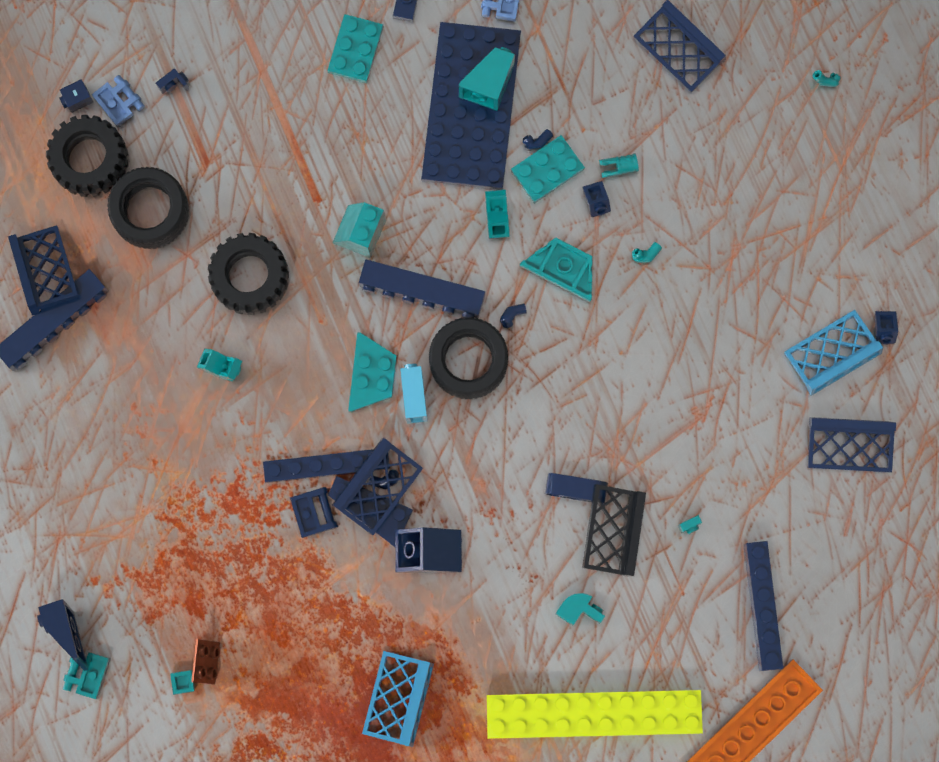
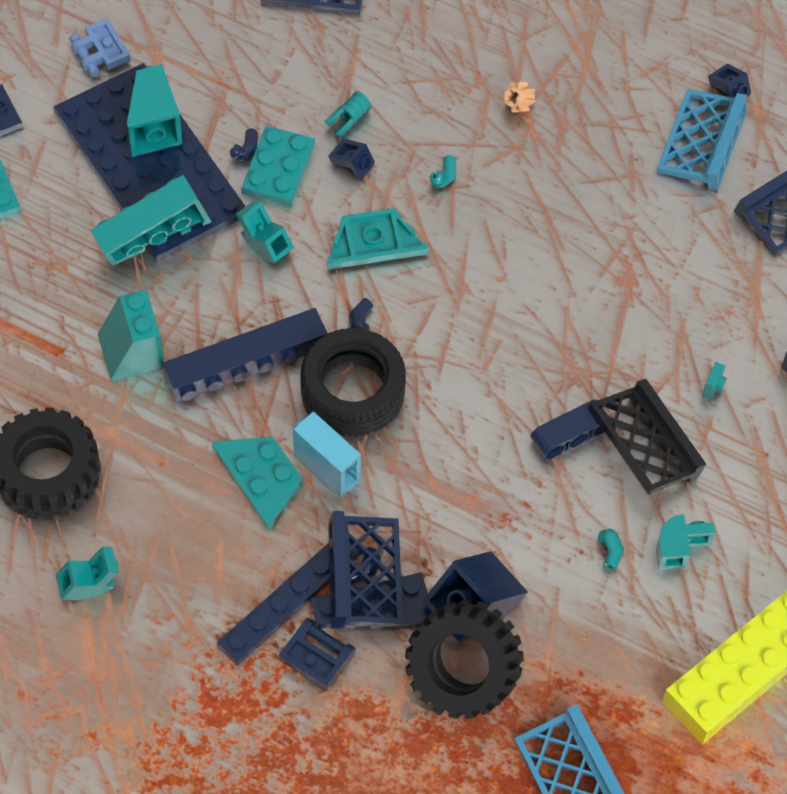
camera: 45 degrees left, 20 degrees down
none -> teal wedge [91,175,212,266]
none -> black tyre [405,600,524,719]
none -> light nougat gear [503,81,536,113]
none -> teal arm [598,529,624,571]

